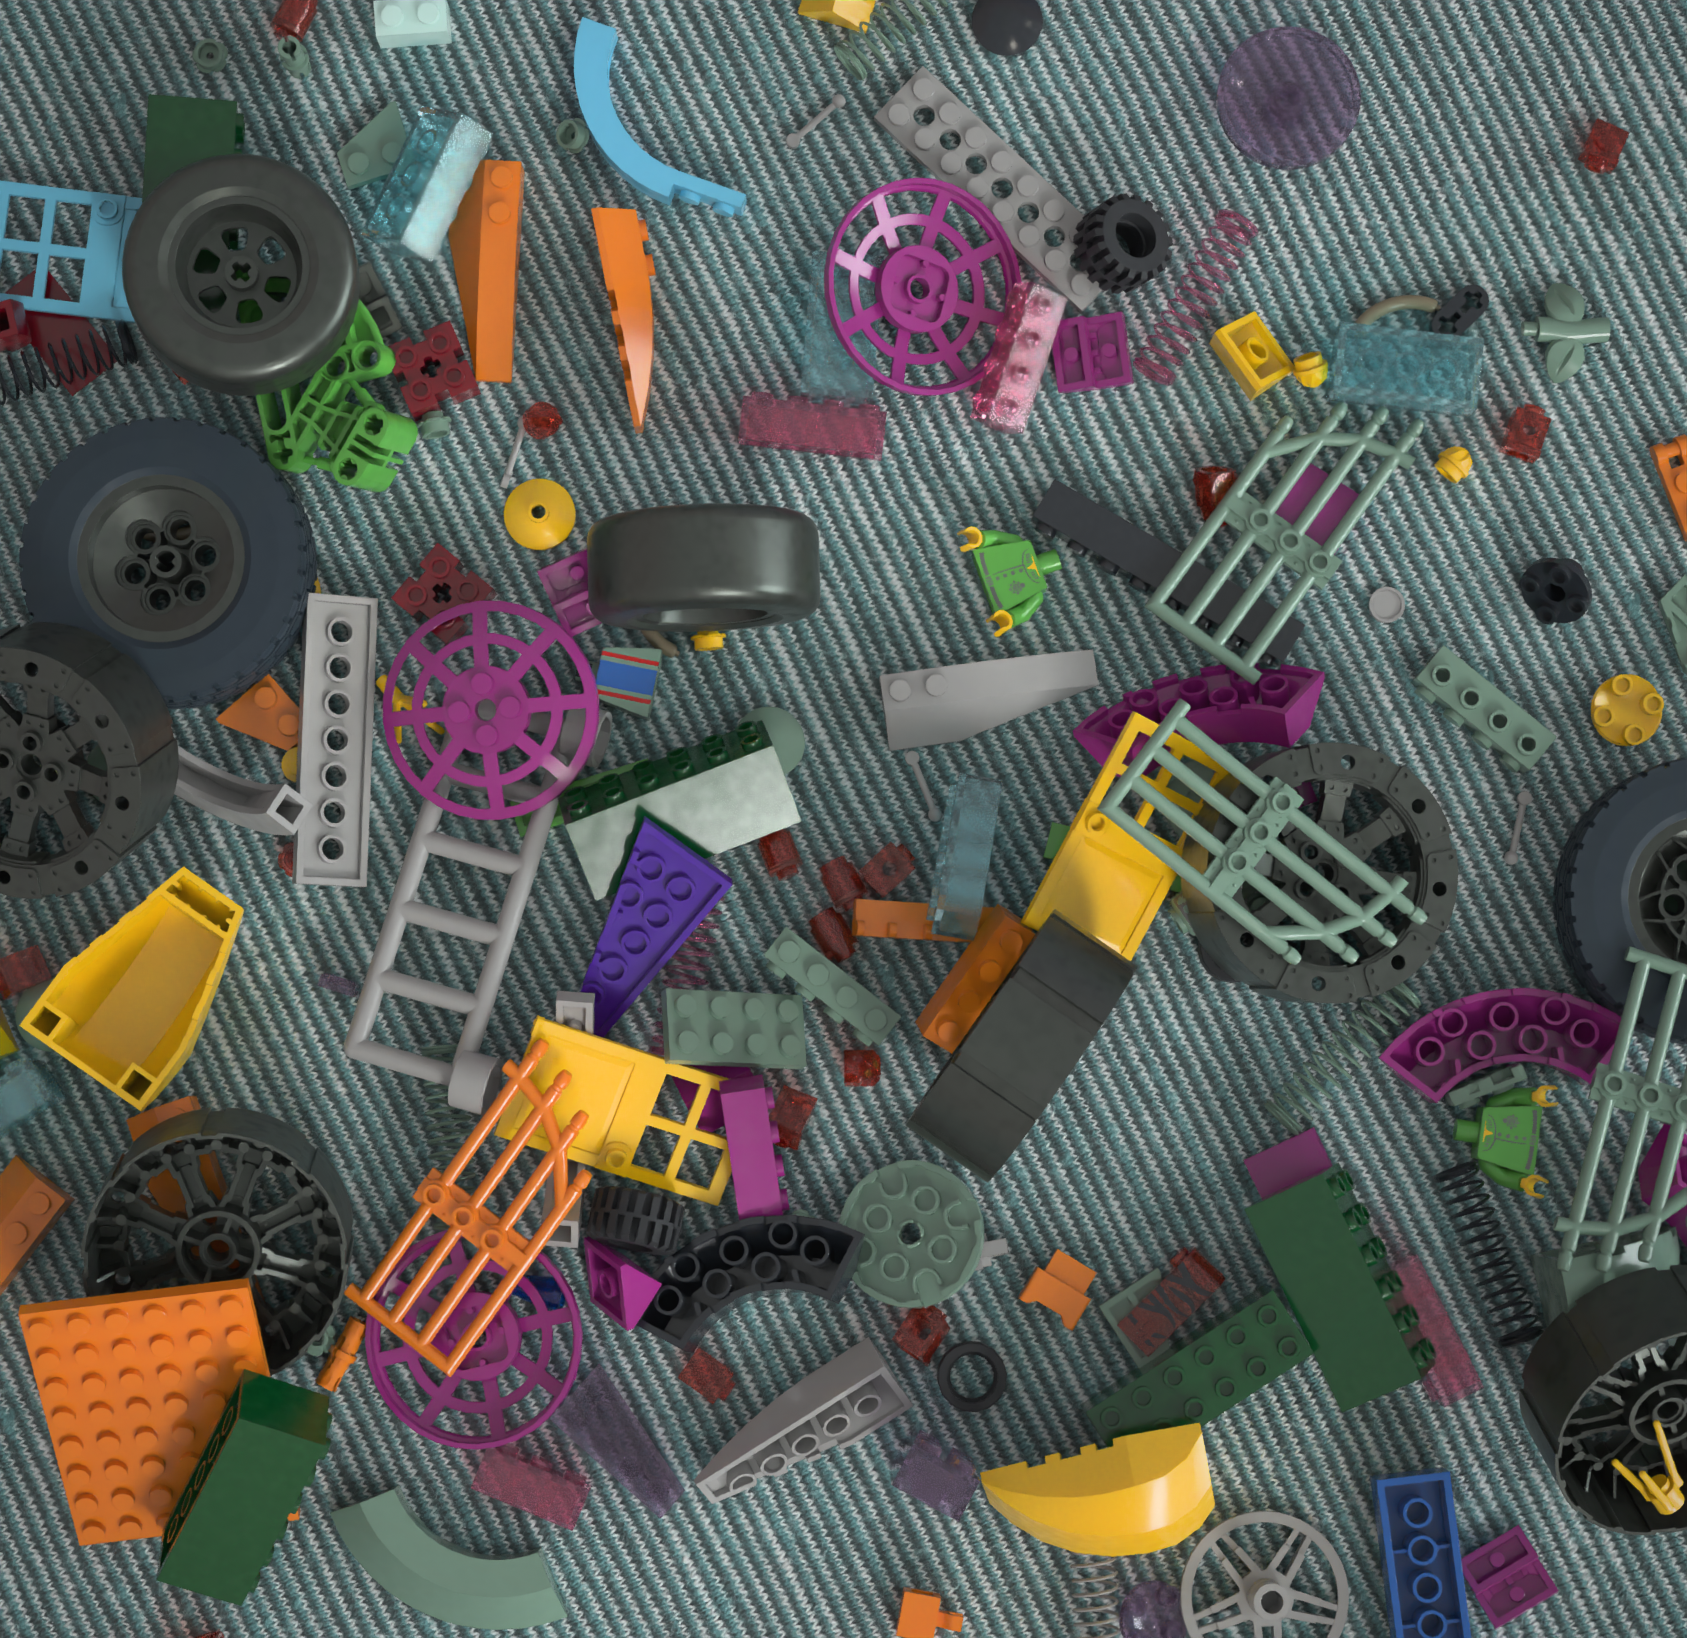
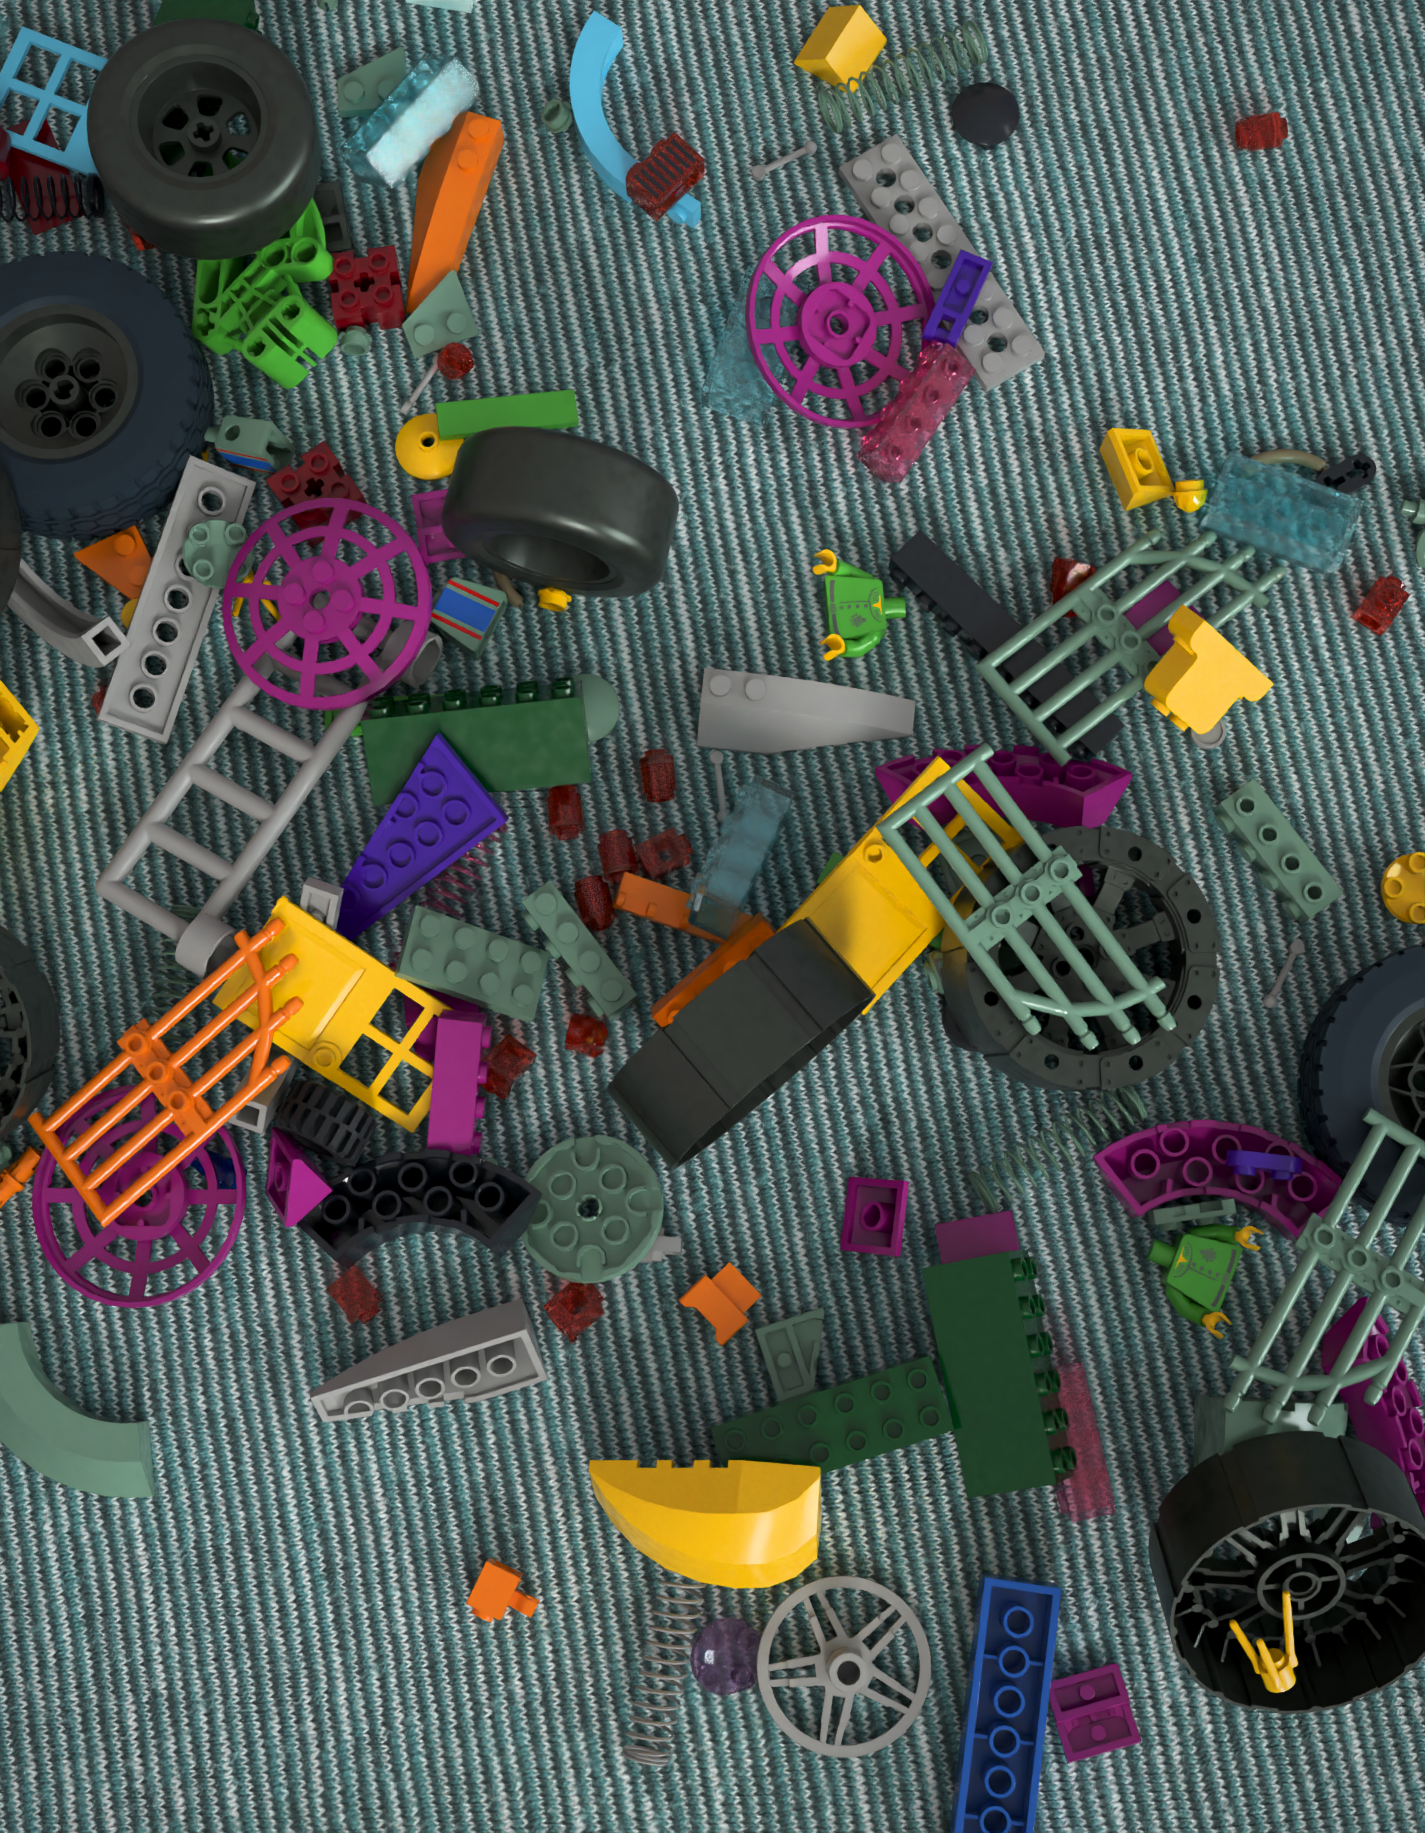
camera: 20 degrees right, 5 degrees down
clear purple tile [317,972,360,998] -> none
clear pink brick [471,1443,592,1531] -> none
clear purple wedge [550,1363,685,1519] -> none
orange wedge [591,207,656,434] -> none
clear pink brick [738,392,887,461] -> none
clear purple brick [889,1429,980,1522] -> none
black tyre [937,1341,1007,1412] -> none
magenta slope [1049,312,1134,393] -> none
black tyre [1073,193,1173,294] -> none
clear red door [1117,1246,1226,1357] -> none
clear pink piece [1133,209,1259,386] -> none
clear purple dish [1216,26,1361,170] -> none
black piece [1433,1161,1544,1349] -> none
yellow plate [1434,446,1473,484] -> none
black plate [1519,557,1592,625] -> none
none -> sand green dish [182,519,254,589]
none -> sand green torso [204,415,295,477]
none -> sand green wing [402,270,479,359]
none -> bright green tile [435,389,579,441]
none -> clear red brick [625,132,705,222]
none -> clear red brick [638,749,677,803]
none -> magenta slope [840,1177,909,1258]
none -> dark purple plate [922,249,993,352]
none -> yellow brick [1144,604,1273,734]
none -> dark purple plate [1226,1150,1303,1181]

